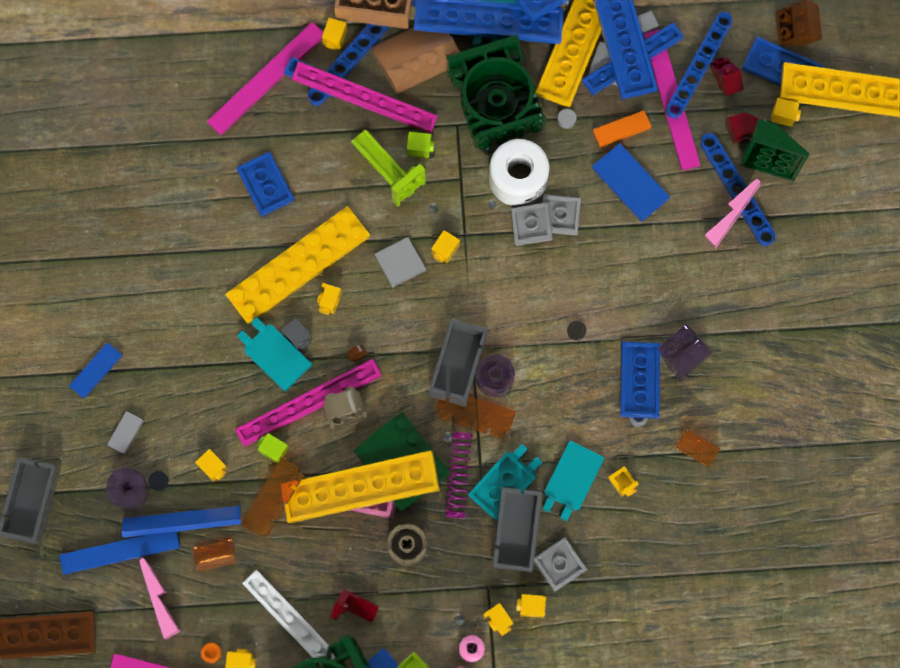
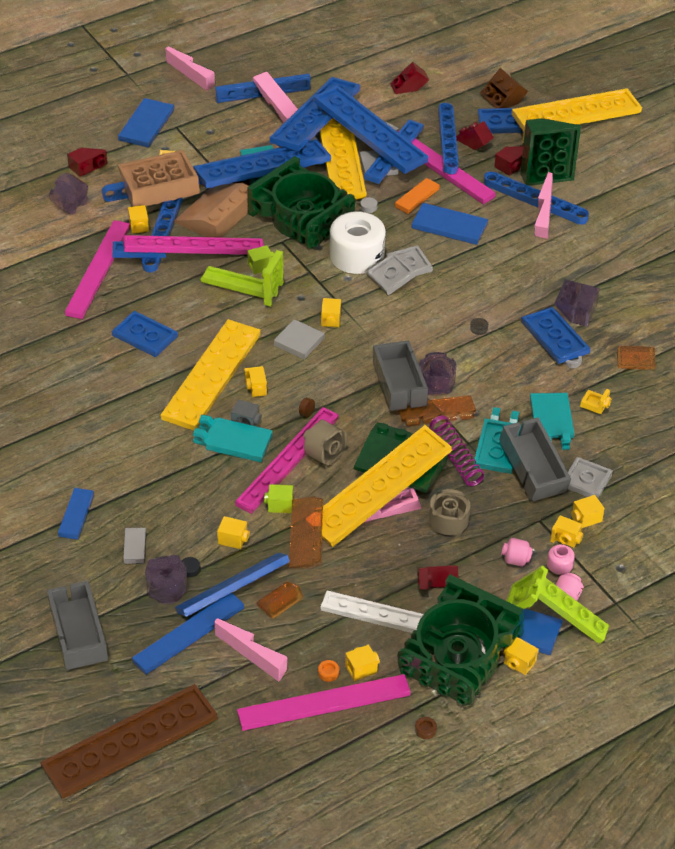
camera: 30 degrees left, 30 degrees down
none -> bright pink head [501,538,532,566]

